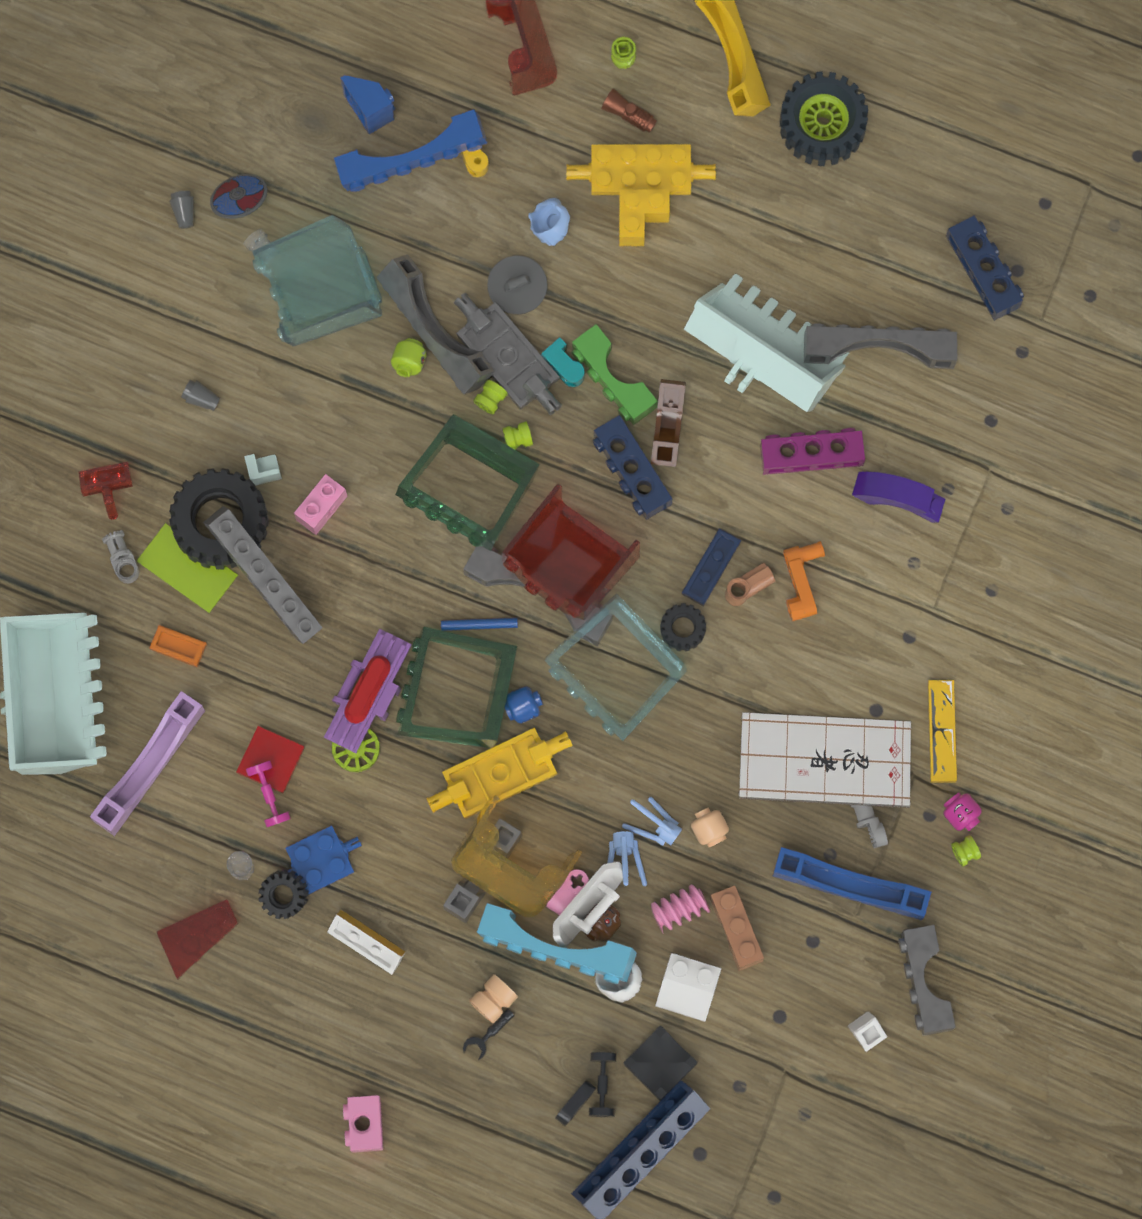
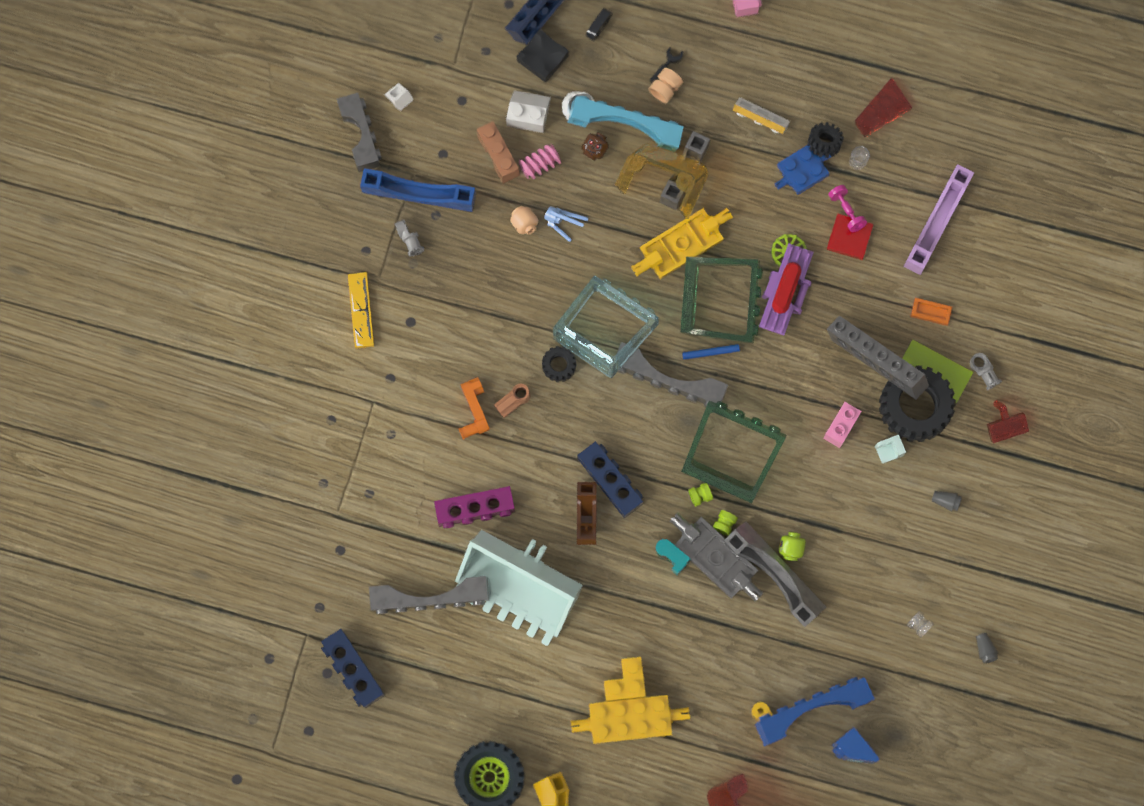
camera: 175 degrees right, 0 degrees up
light aqua piece [0,613,107,775] -> none
shield [210,174,268,219] -> none
clear light blue windscreen [252,215,382,347] -> none
dark grey shield [487,256,547,314] -> none
clear red windscreen [502,483,640,620] -> none
blue head [503,686,543,724] -> none
light blue hair [528,198,570,246] -> none
bright pink piece [546,870,589,916] -> none
white piece [553,862,623,948] -> none
bright green arch [571,324,658,426] -> none
black wheel [589,1052,617,1118] -> none
copper piece [601,88,657,133] -> none
light blue plant [607,831,647,886] -> none
dark blue tile [682,528,741,607] -> none
white piece [738,713,912,808] -> none
dark purple arch [852,472,946,523] -> none
dark pink head [943,792,982,831] -> none
lime wheel [951,835,981,867] -> none

